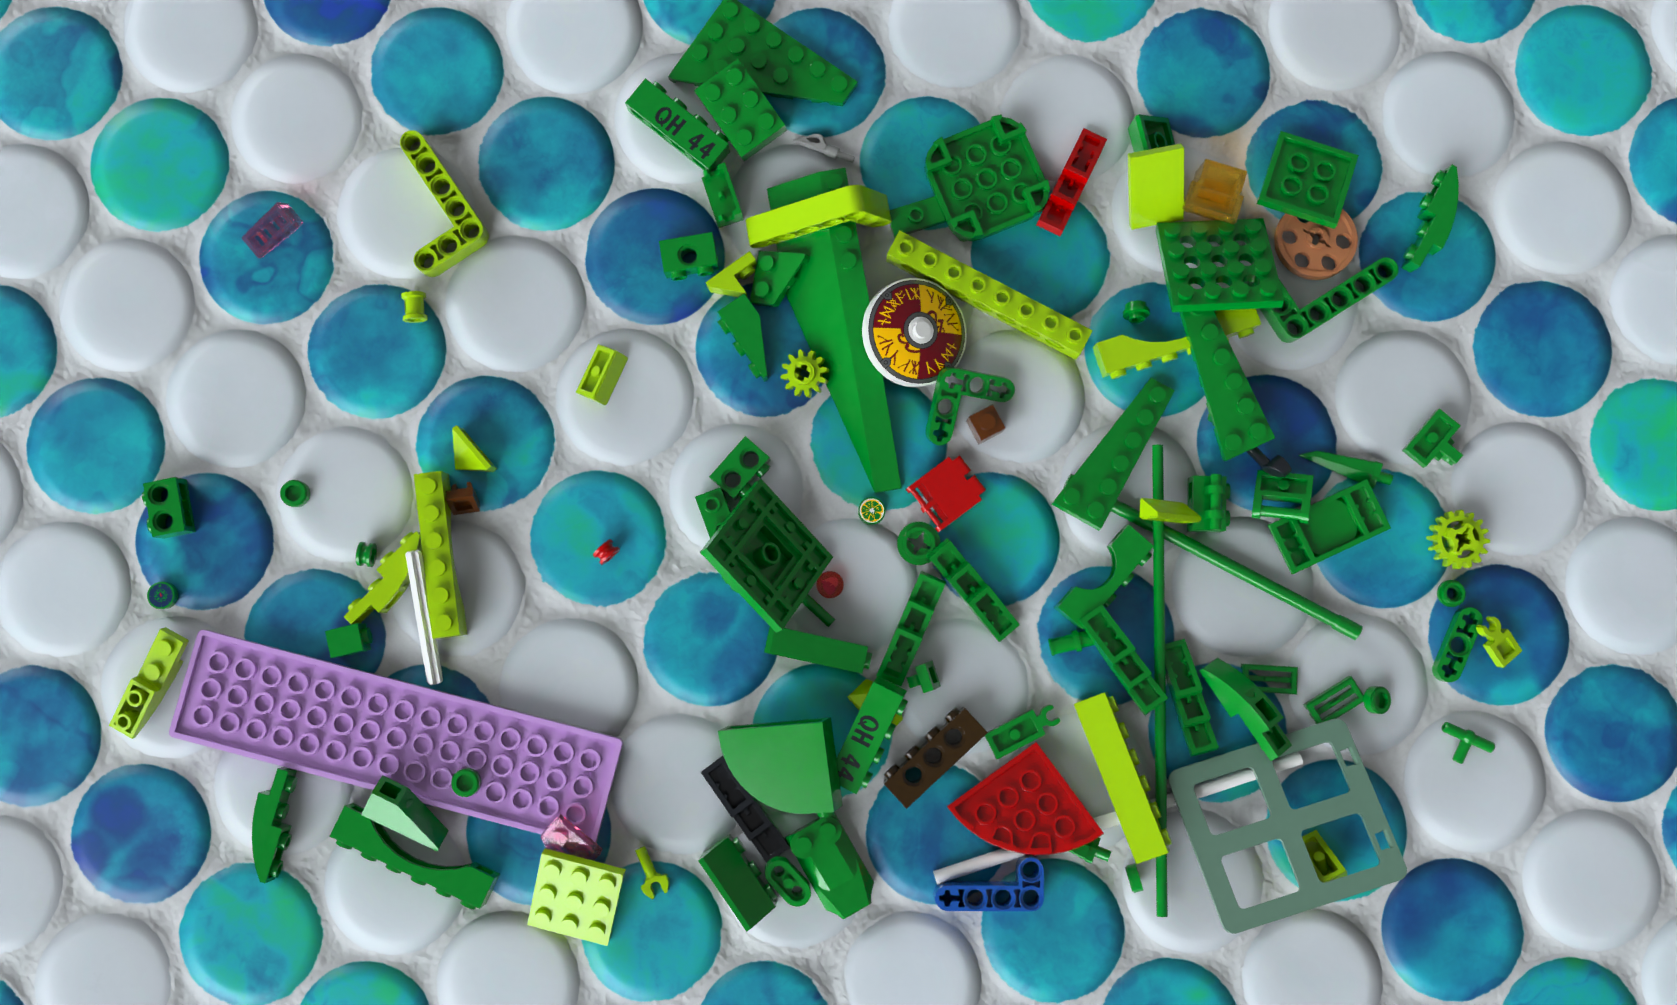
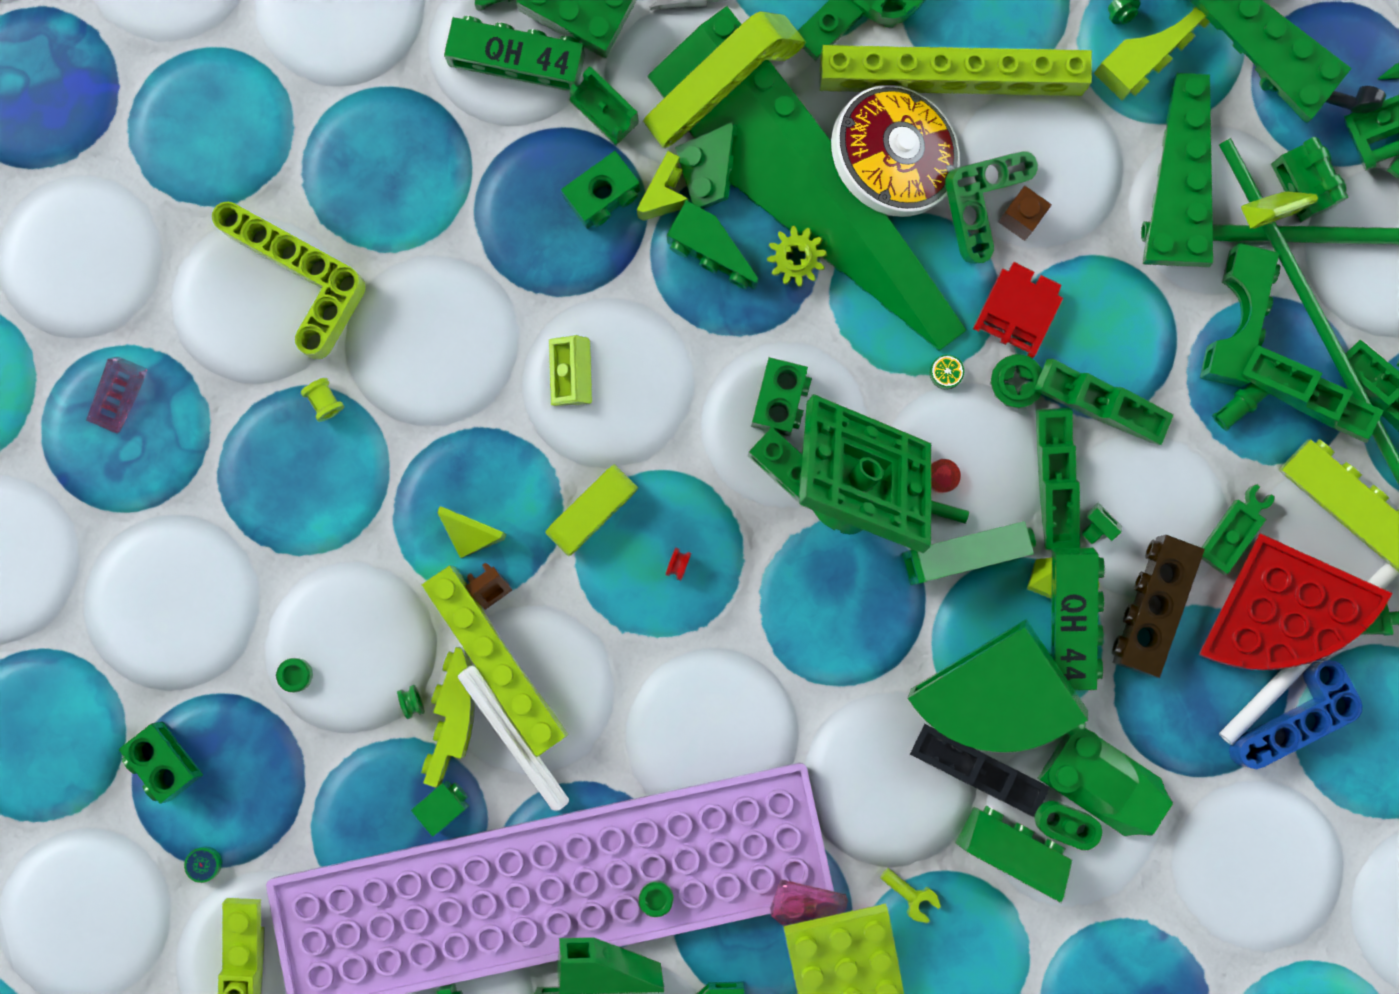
camera: 25 degrees left, 0 degrees up
none -> lime beam [545,464,638,557]

